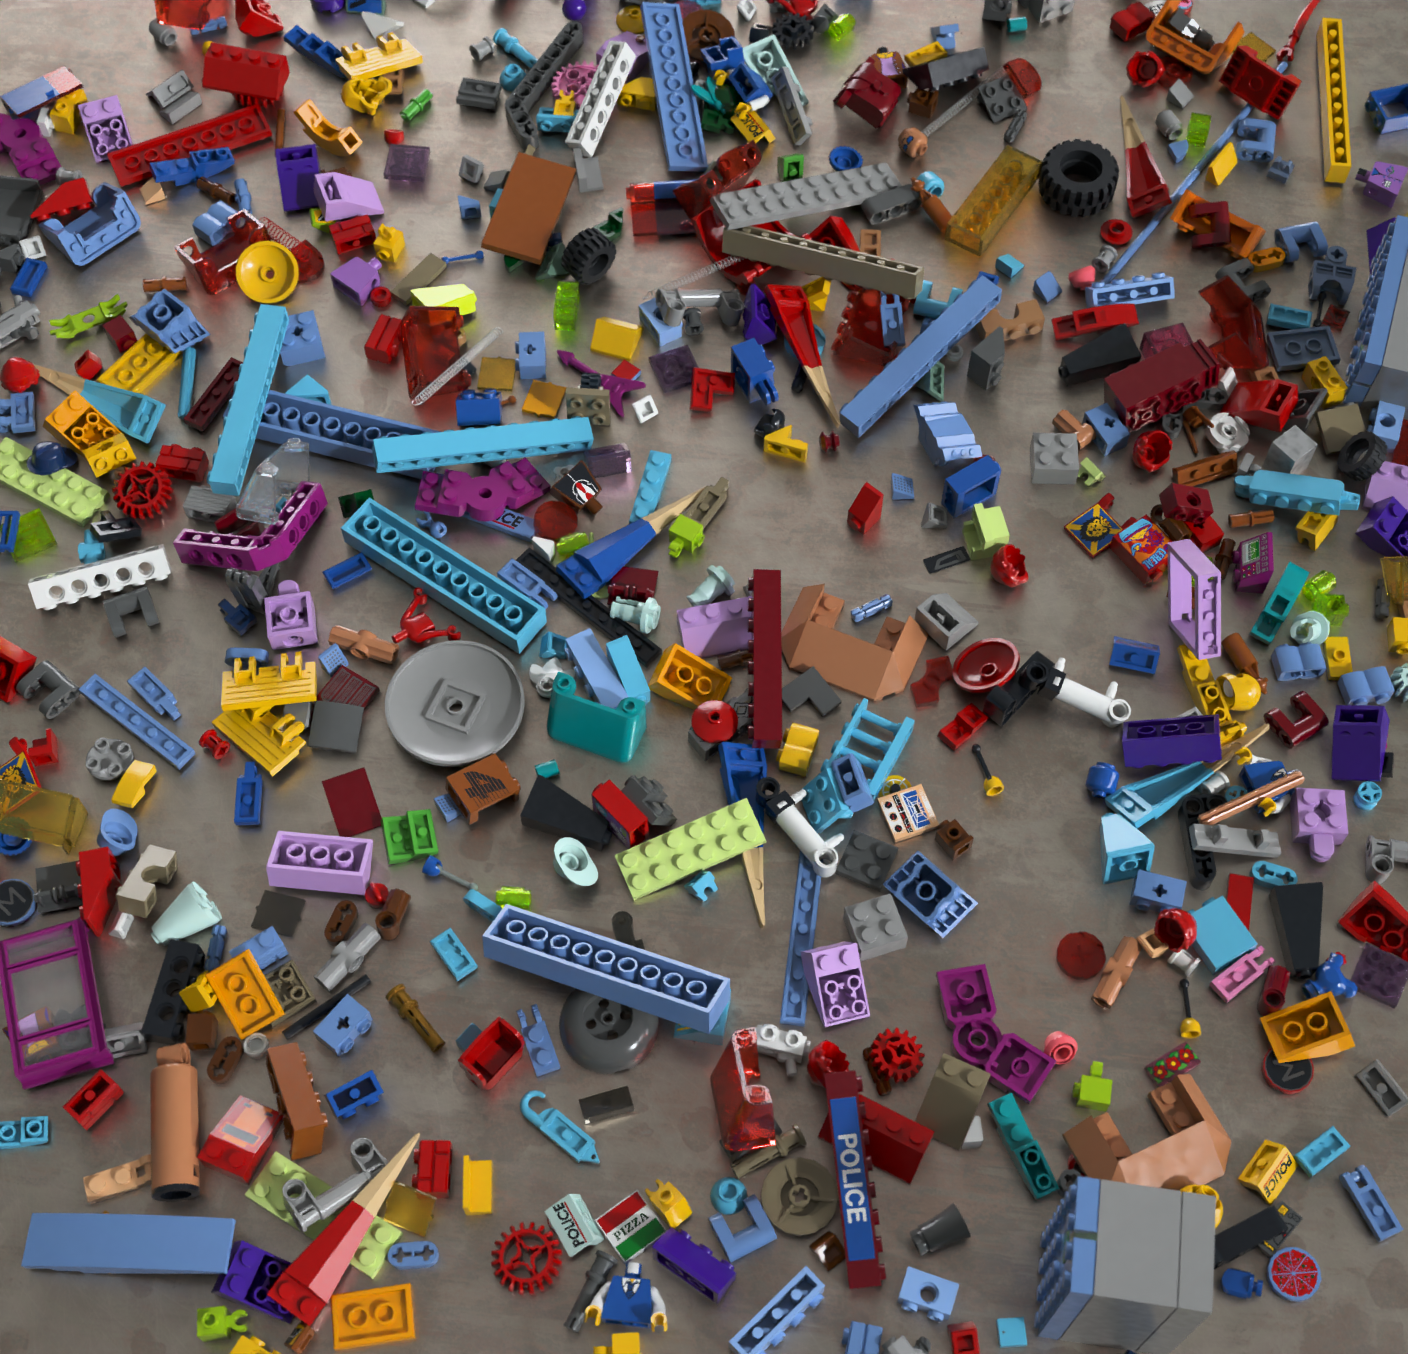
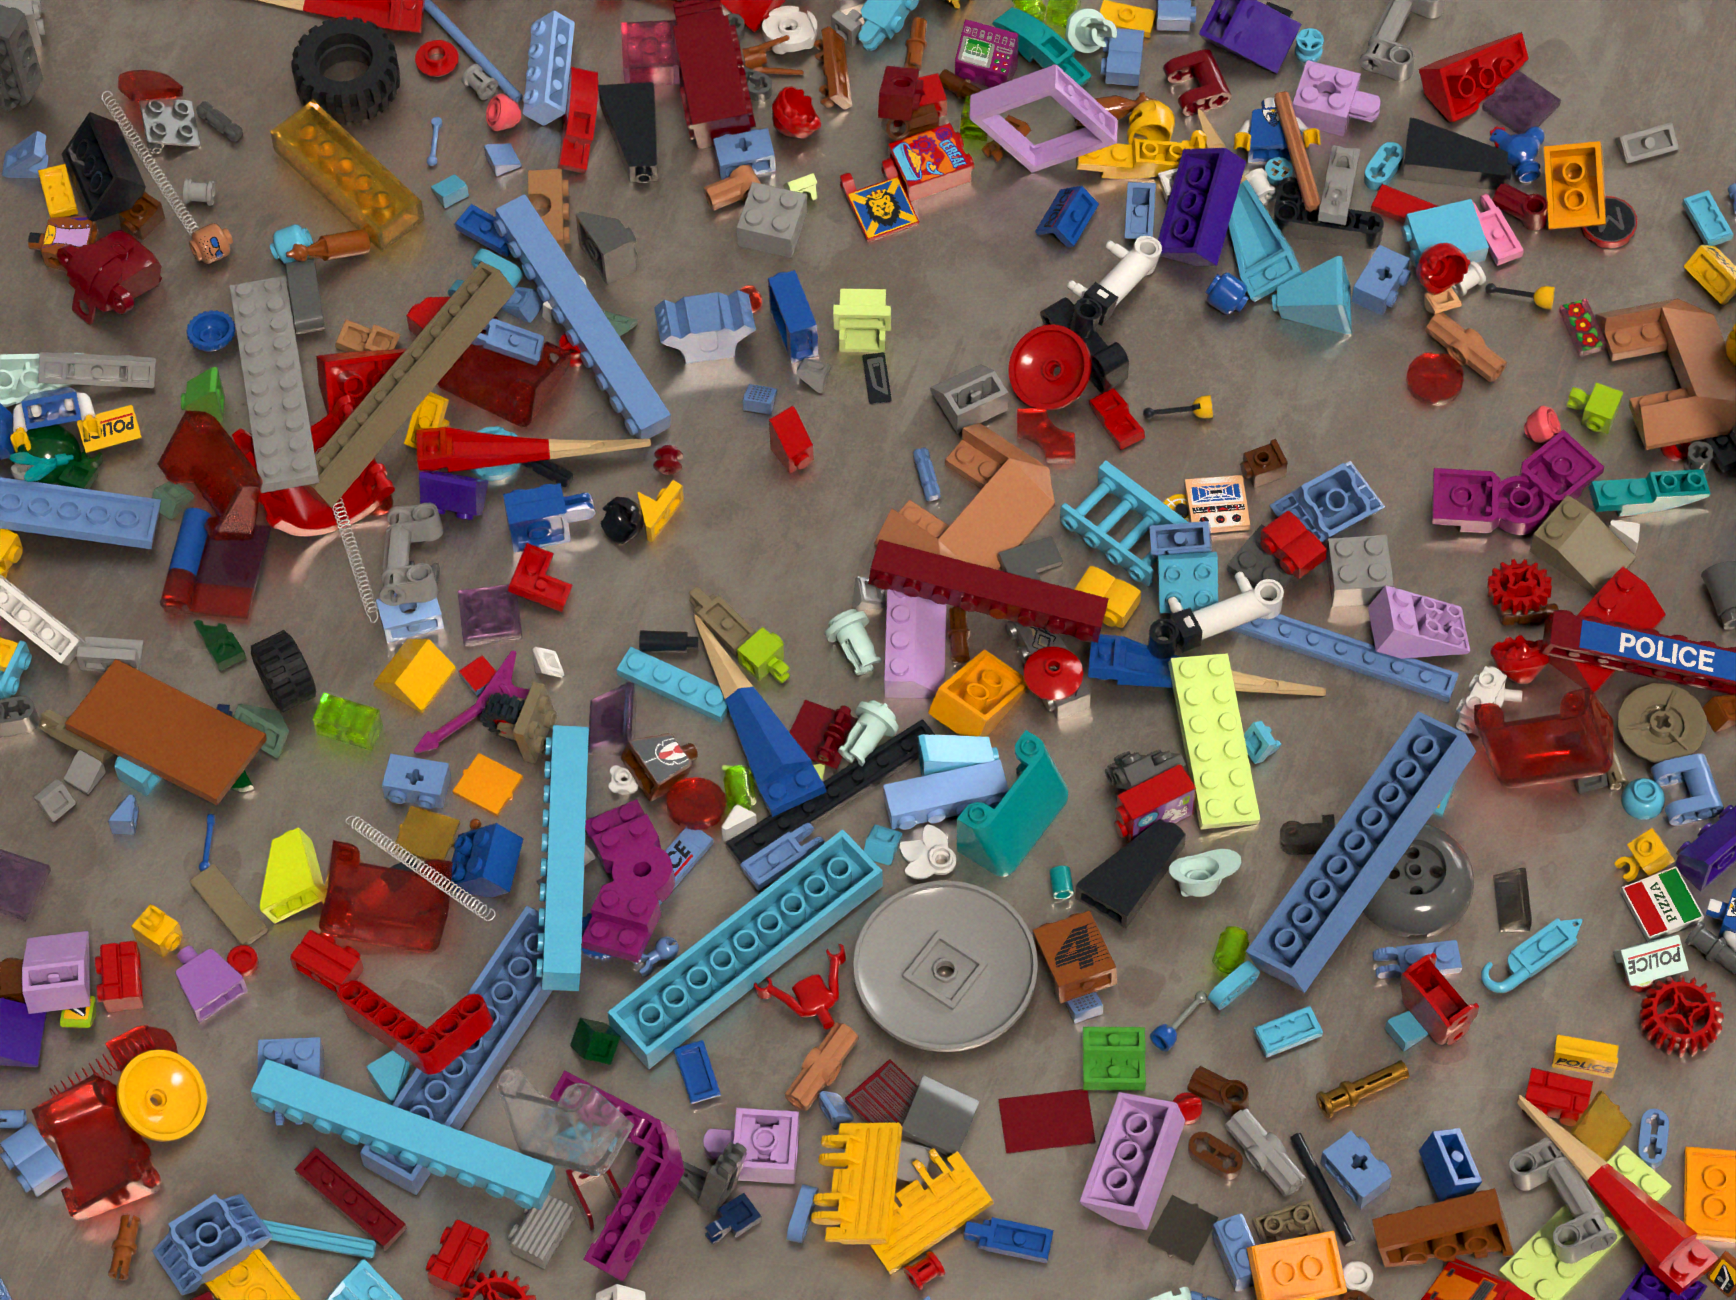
camera: 75 degrees left, 0 degrees up
red hair [990,544,1028,588] -> none
teal hinge [1007,16,1027,33] -> none
none -> light grey bush [183,179,216,206]
none -> red beam [337,980,493,1075]
none -> medium blue hinge [426,117,443,166]
none -> black cylinder [639,630,699,653]
none -> medium blue slope [1125,182,1156,239]
none -> red brick [1260,511,1327,579]

